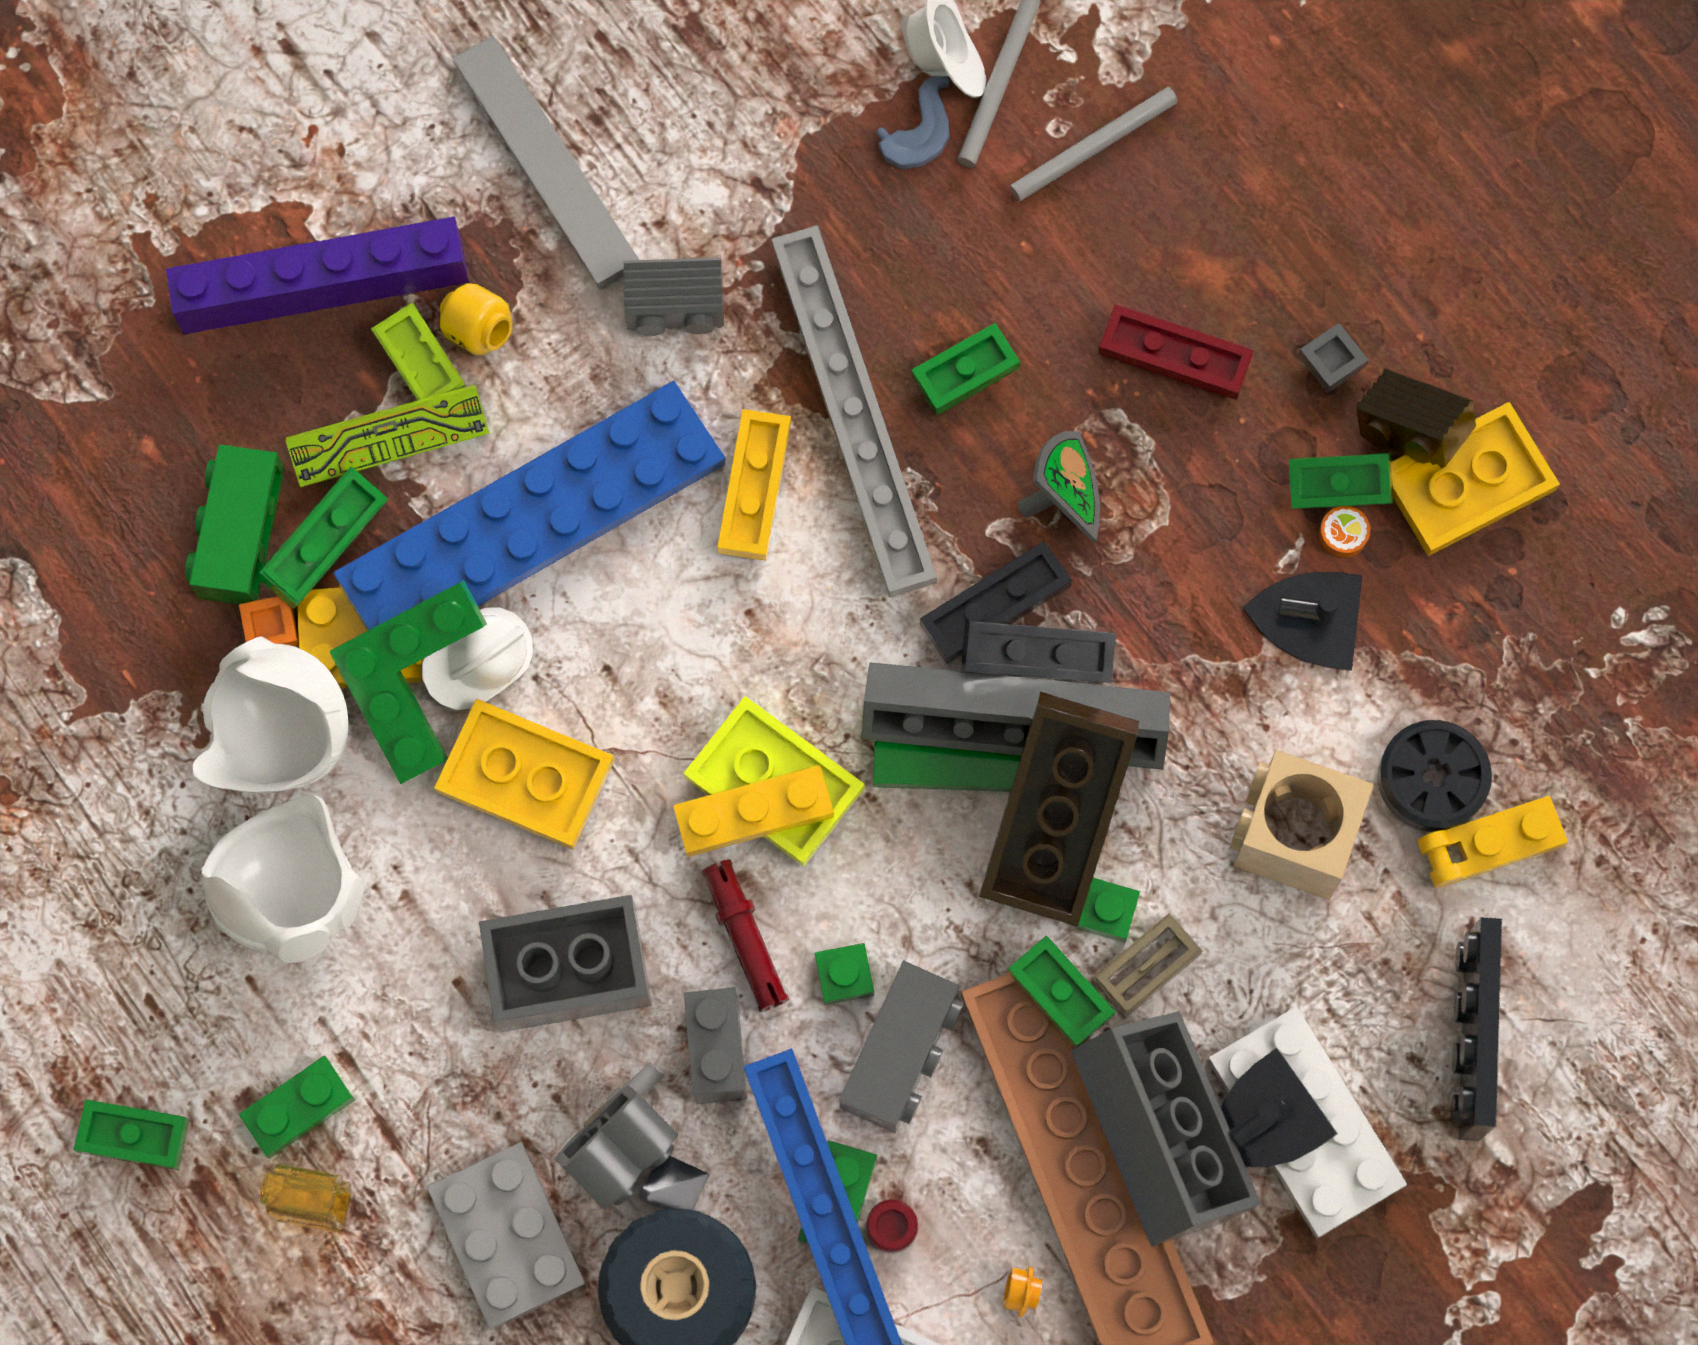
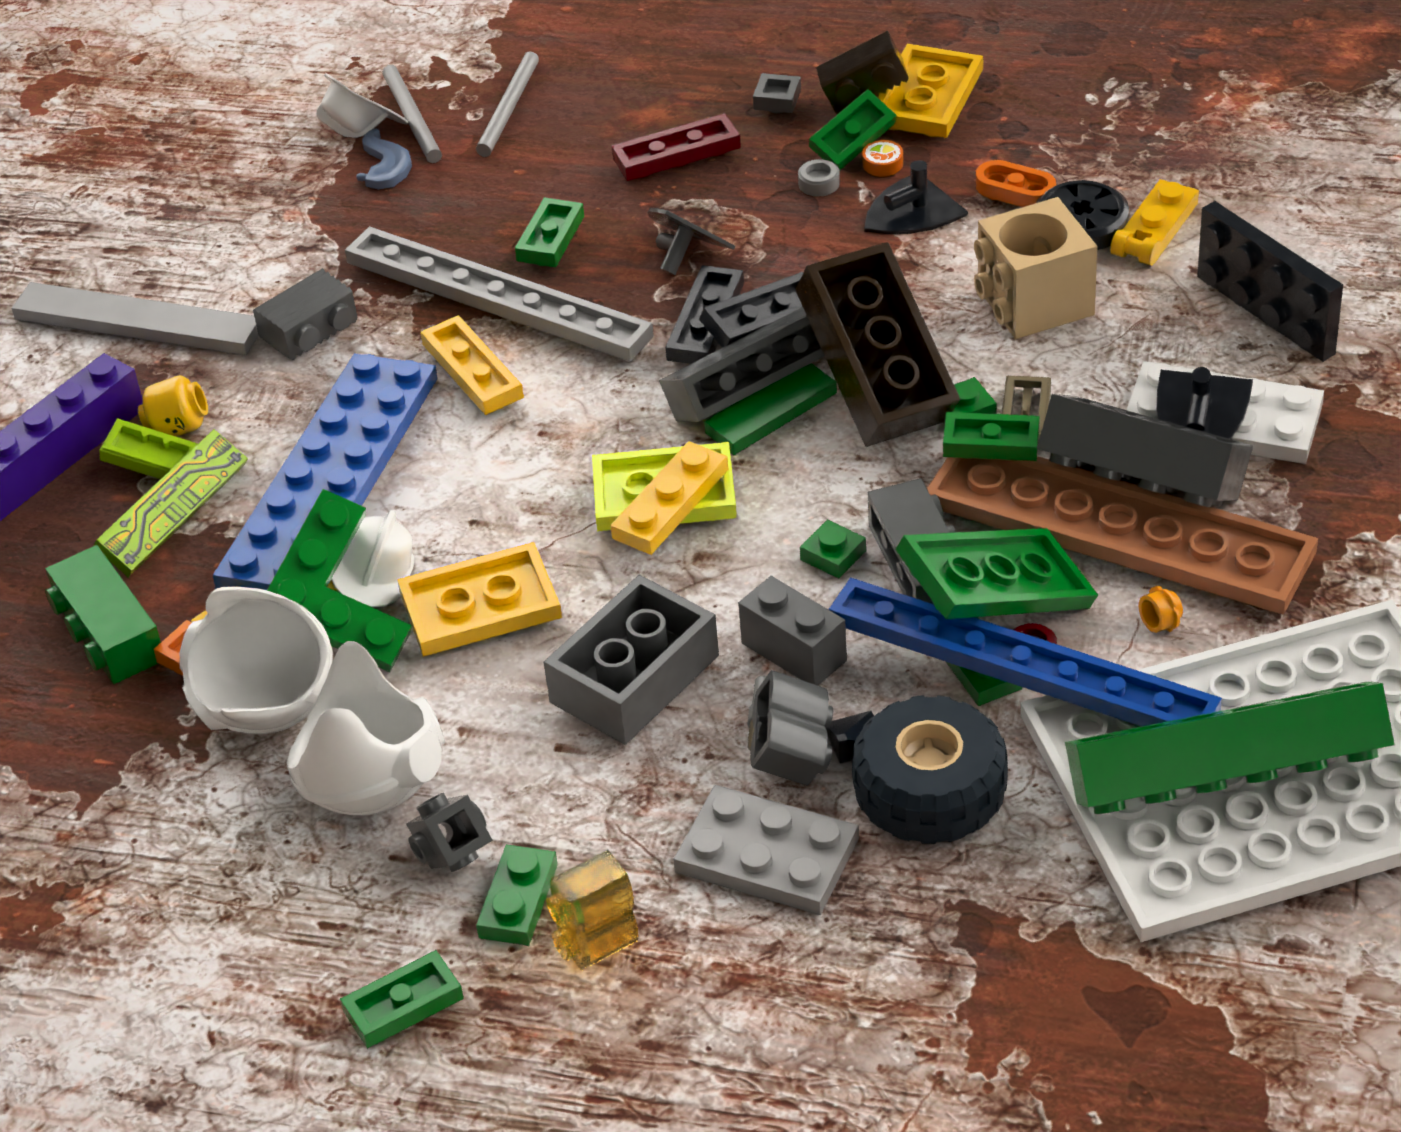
camera: 40 degrees left, 30 degrees down
green tile [255,466,388,609] -> none
dark red pin [701,859,790,1012] -> none
none -> dark grey brick [406,793,493,872]
none -> light grey tile [798,159,840,196]
none -> green plate [895,528,1098,619]
none -> orange plate [976,160,1056,207]

